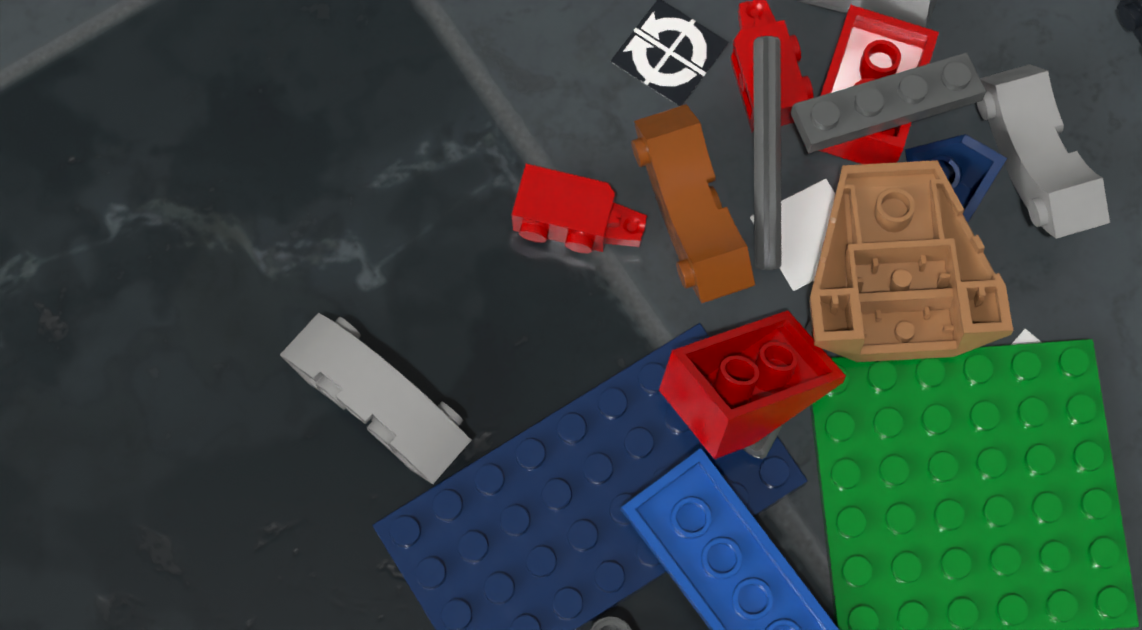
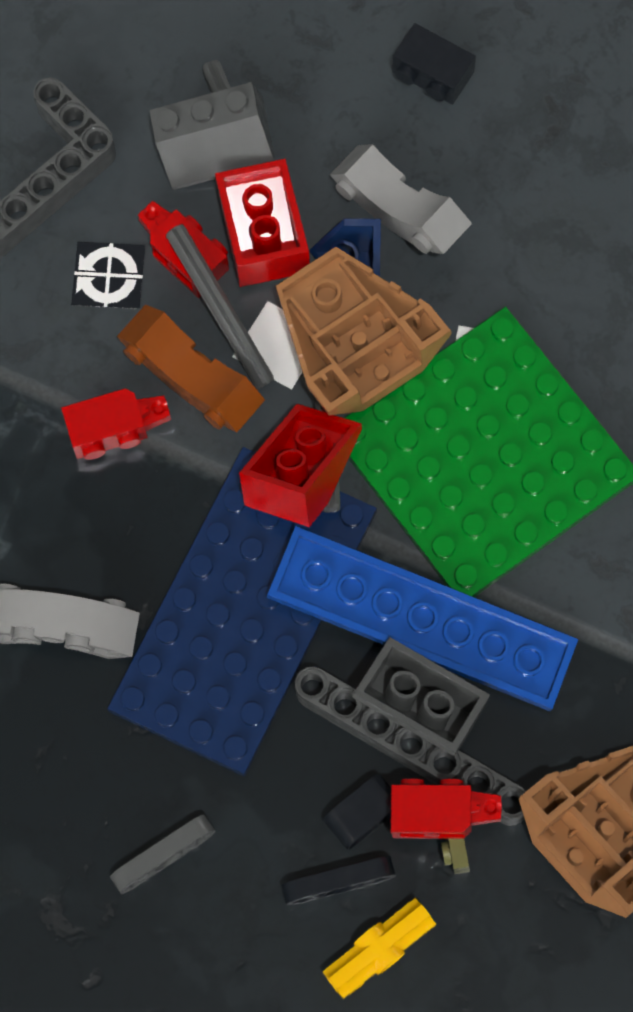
camera: 30 degrees left, 0 degrees up
dark grey plate [791,53,986,153] -> none

